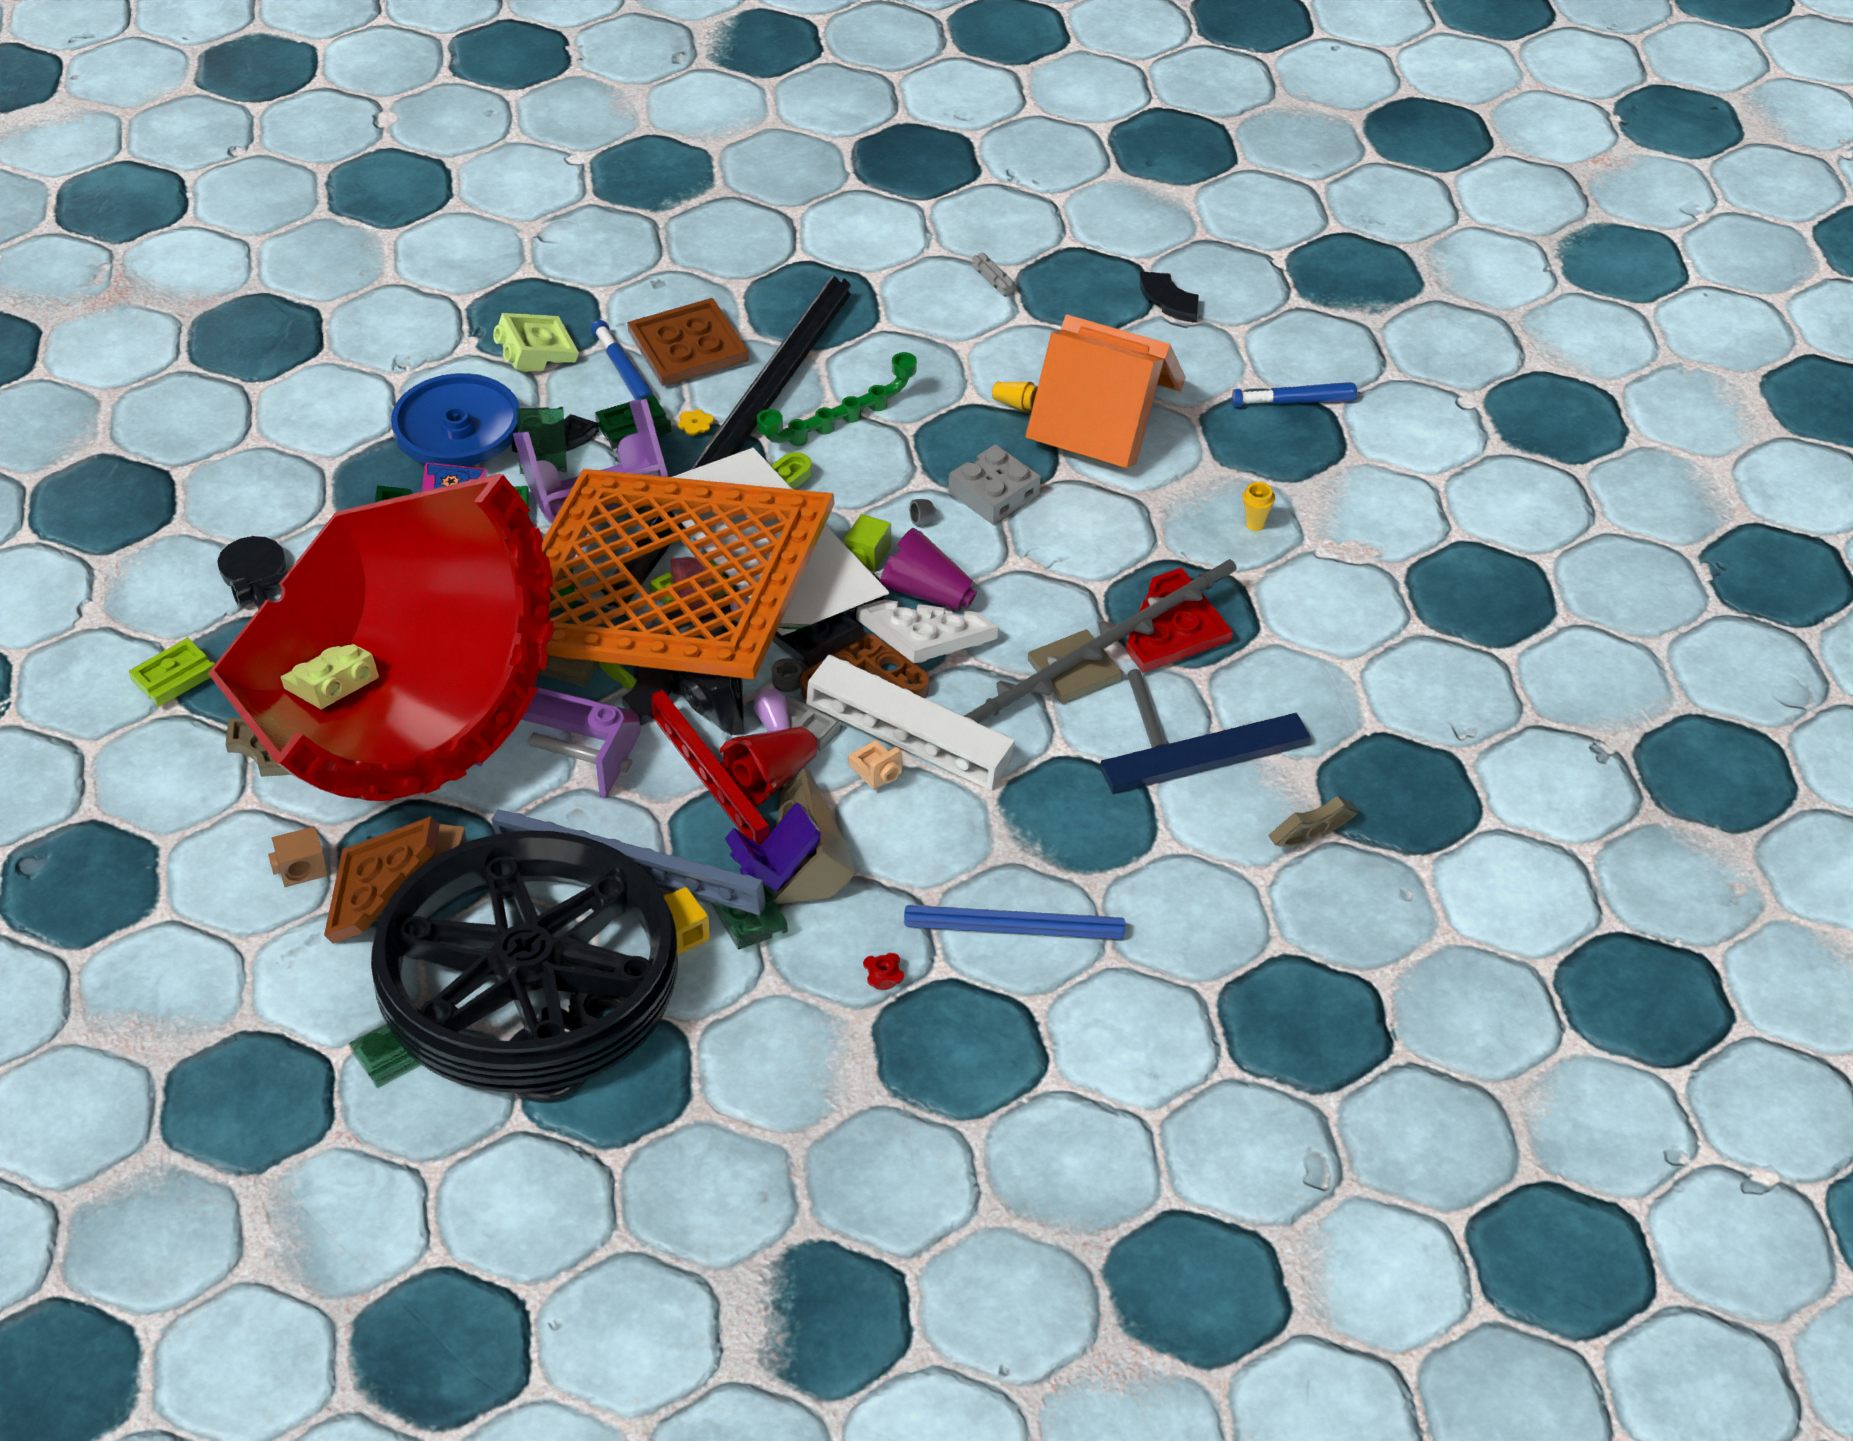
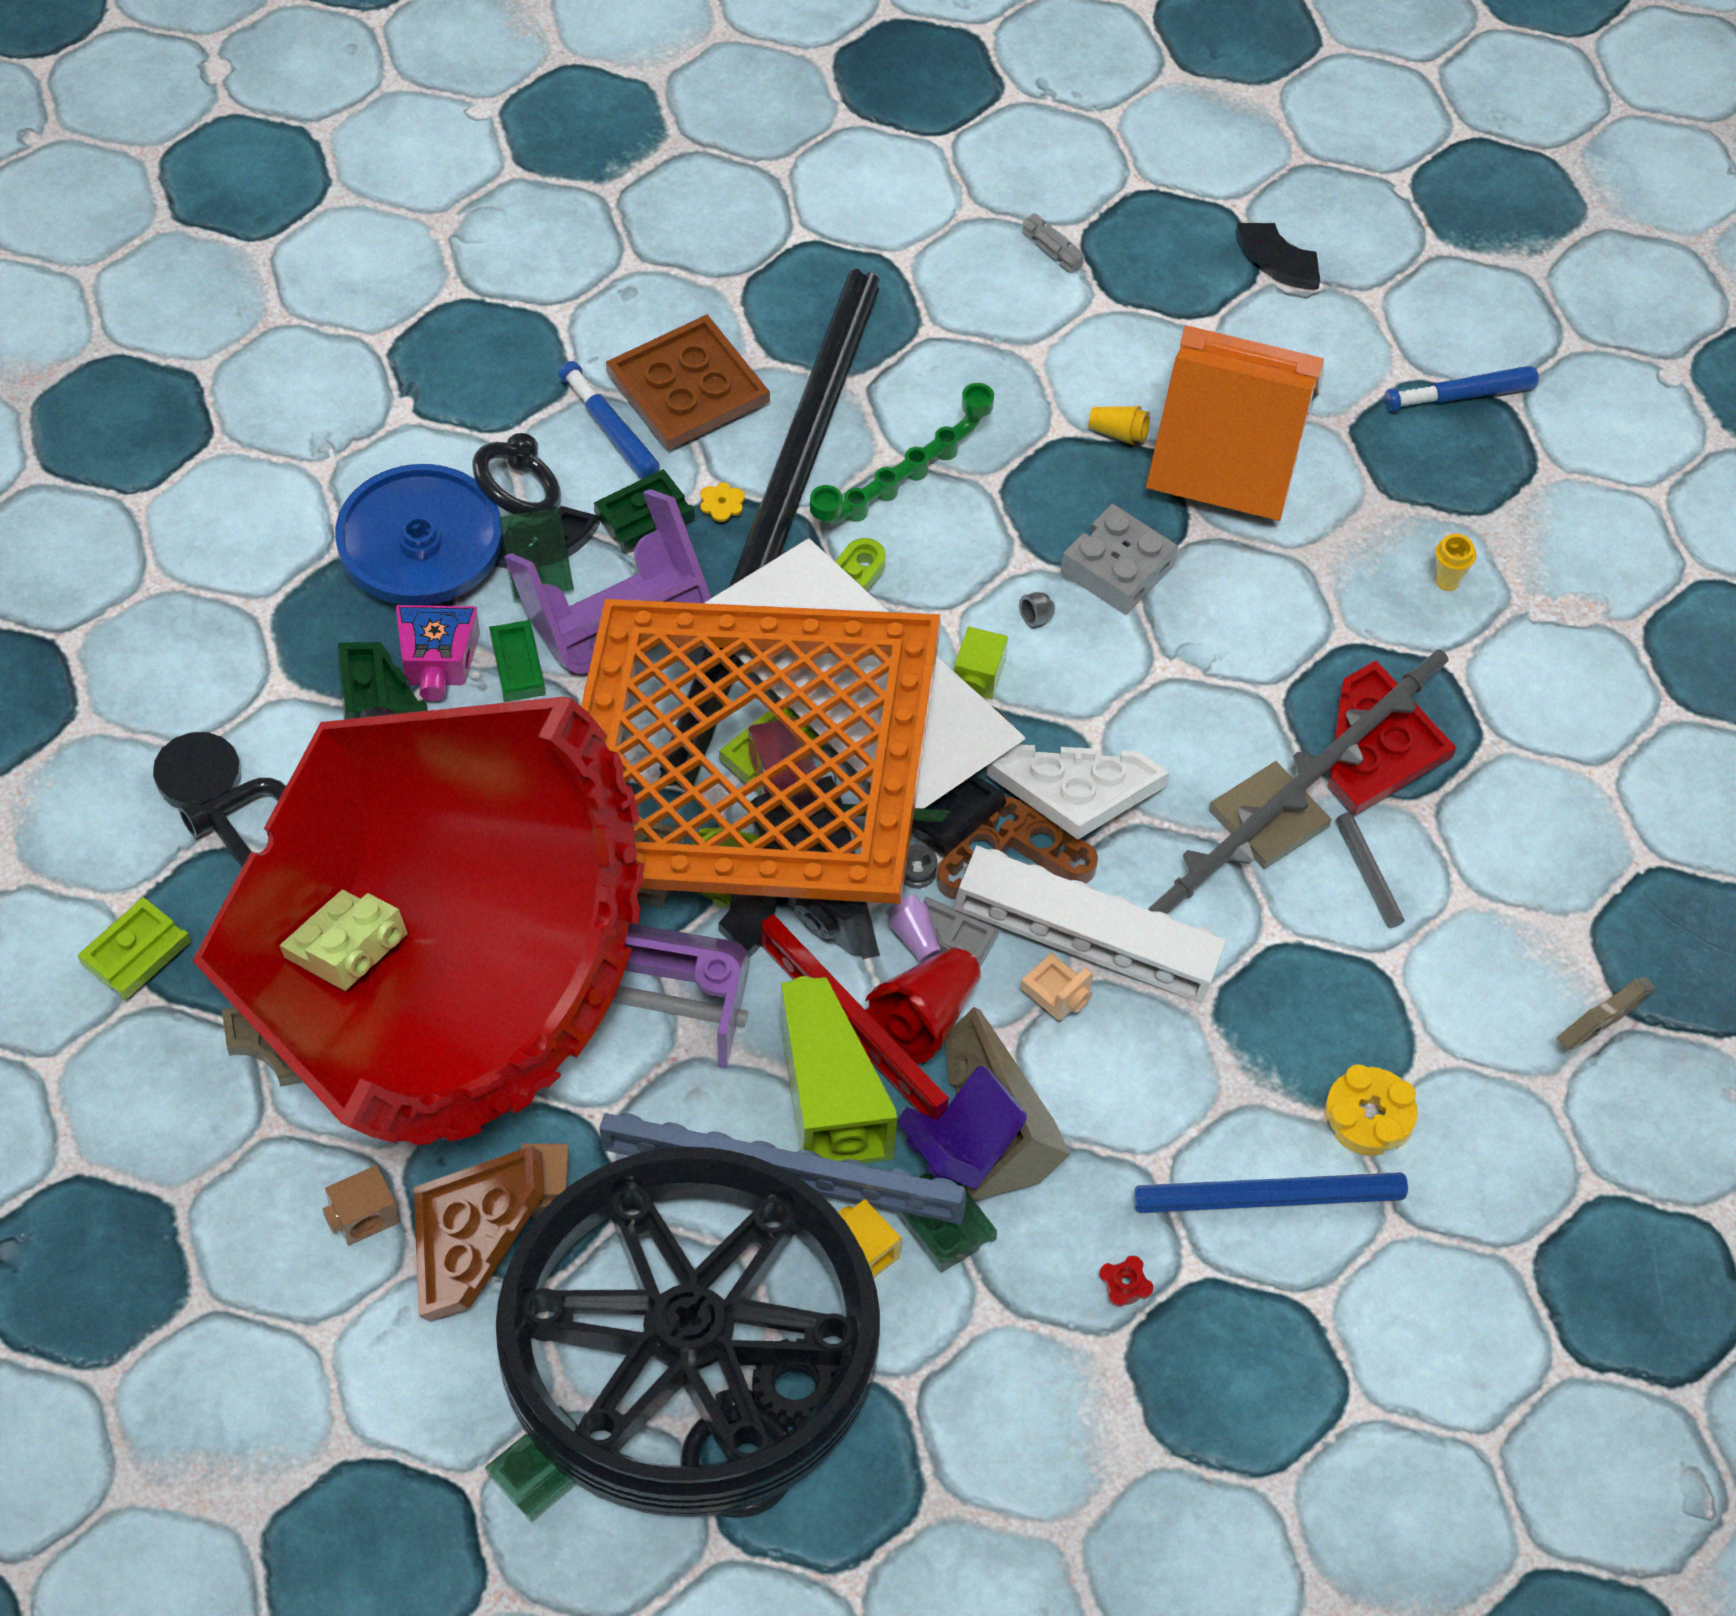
camera: 10 degrees left, 10 degrees up
yellowish green plate [493,313,579,372] -> none
magenta cone [880,528,977,611] -> none
dark blue tile [1100,712,1311,794] -> none
none -> black piece [472,433,561,519]
none -> lime slope [780,976,897,1163]
none -> yellow plate [1324,1064,1418,1156]

